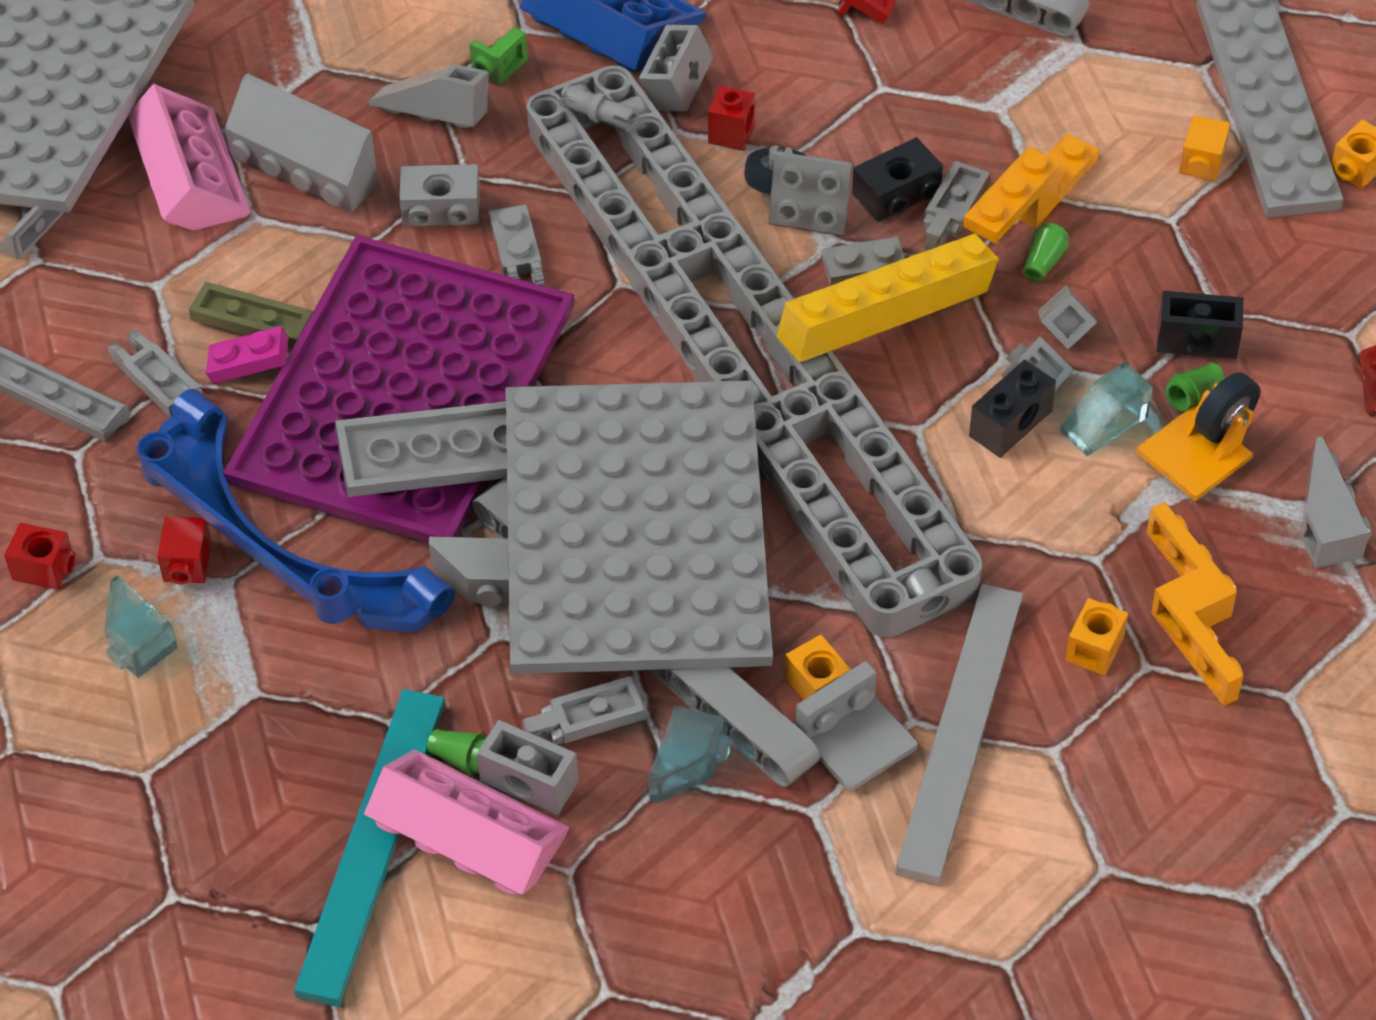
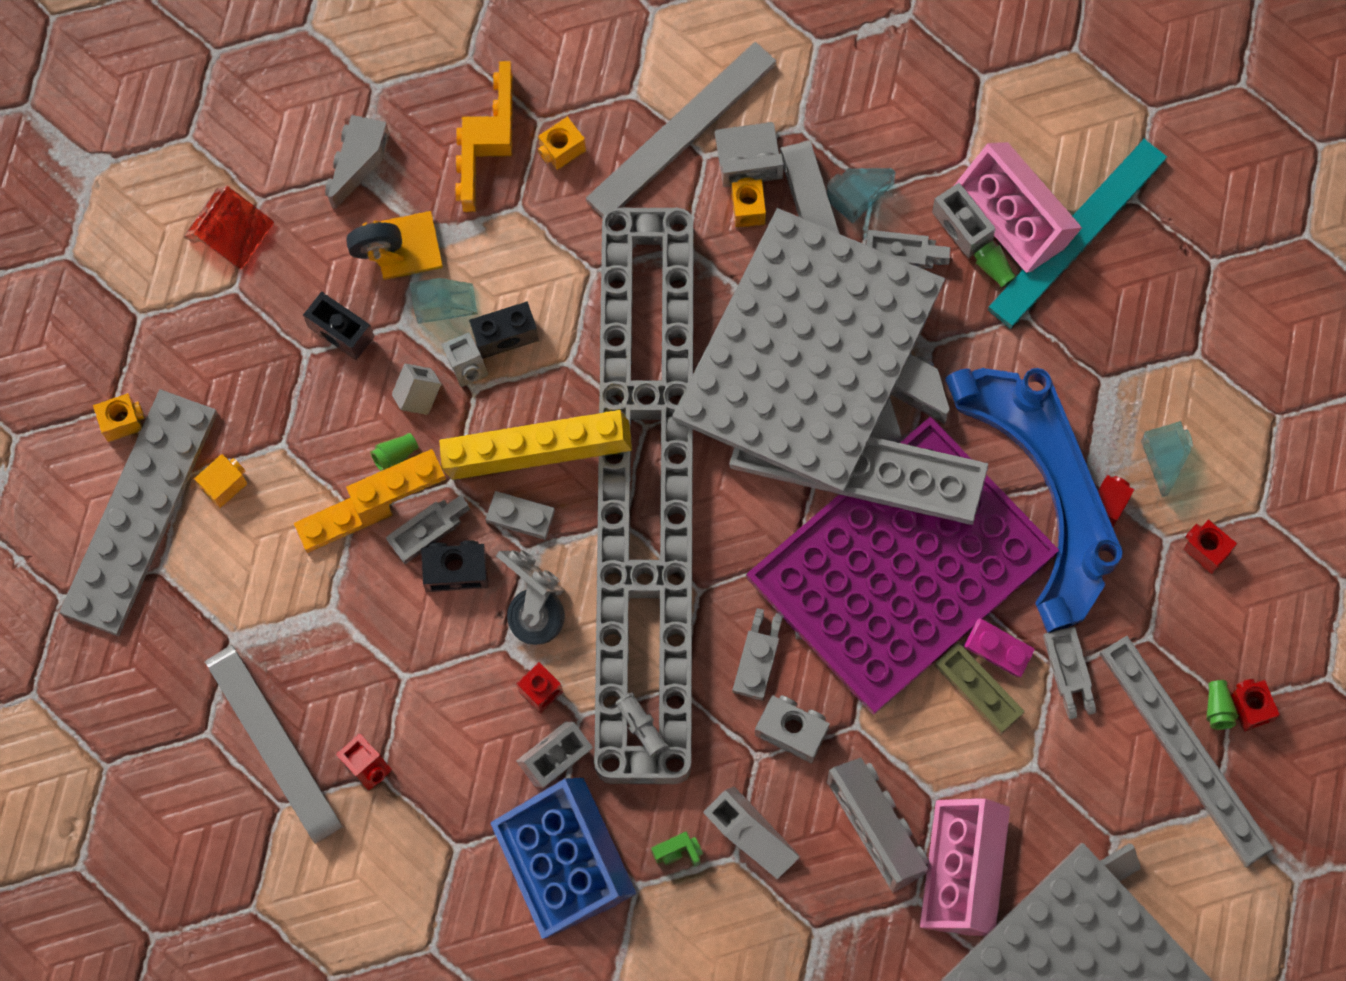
camera: 150 degrees left, 20 degrees up
bright green cone [1165,363,1224,411] -> none

